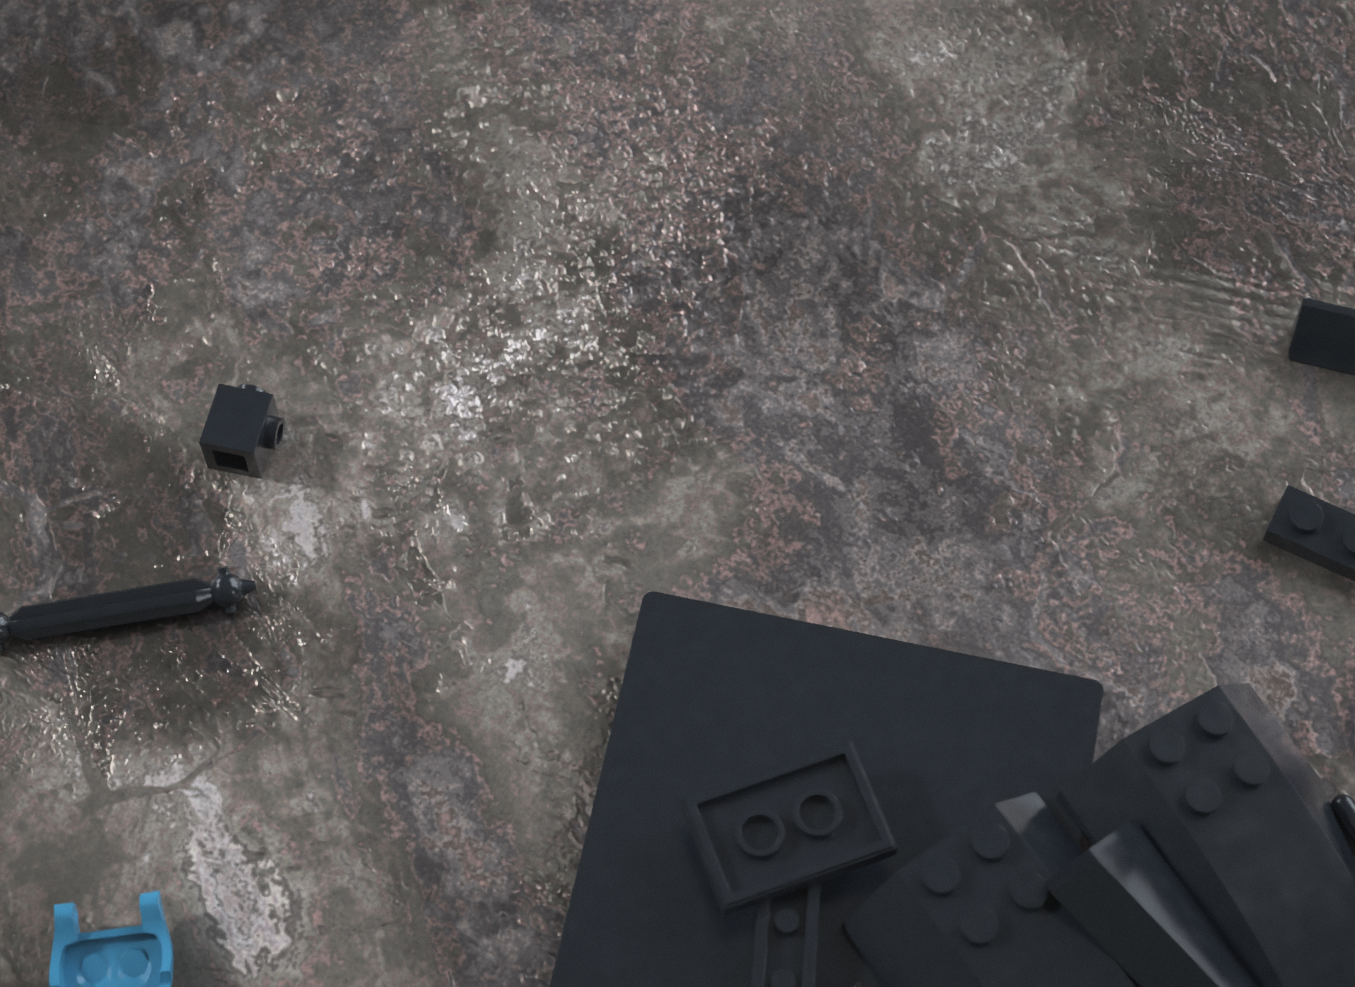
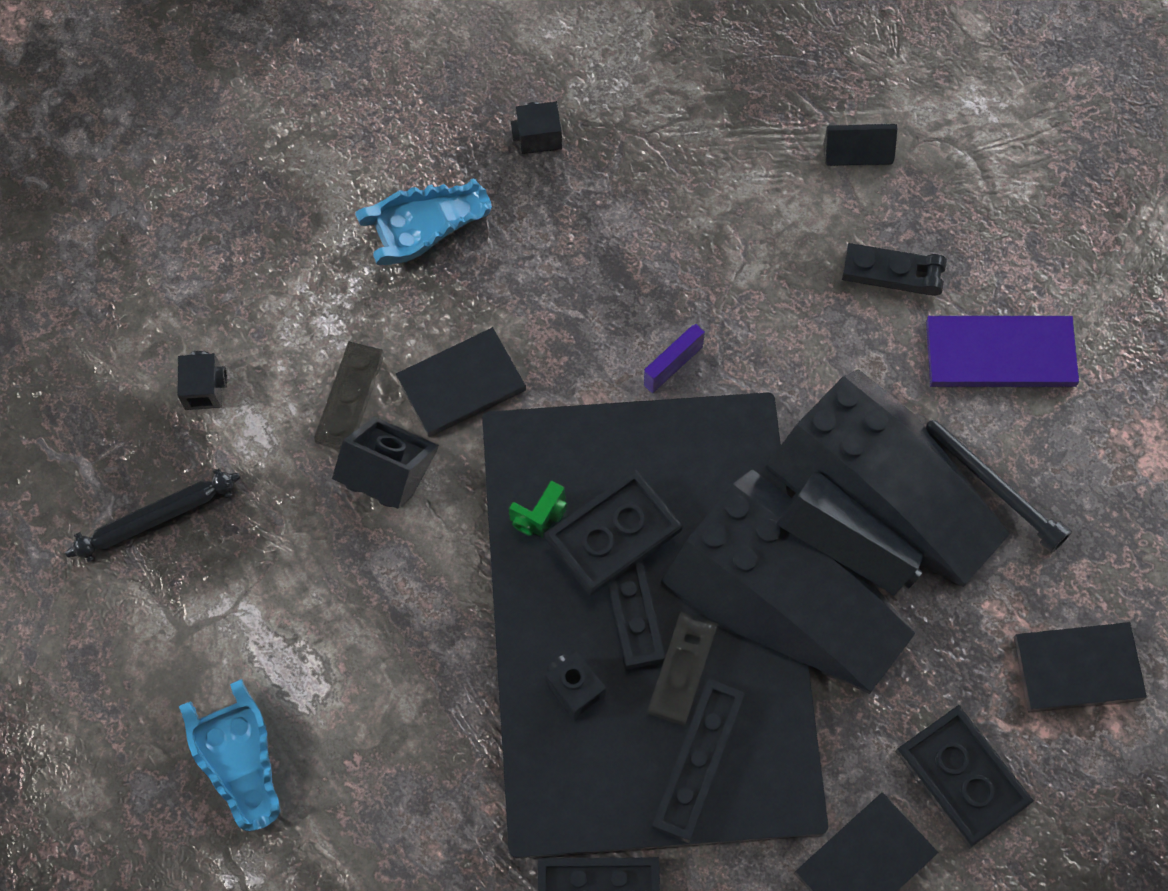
camera: 15 degrees left, 5 degrees up
none -> clear smoke plate [314,341,384,450]
none -> black slope [332,416,439,509]
none -> dark azure animal [355,178,492,265]
none -> black tile [396,327,526,438]
none -> green bracket [509,480,568,538]
none -> black brick [510,101,562,154]
none -> dark purple tile [644,324,705,394]

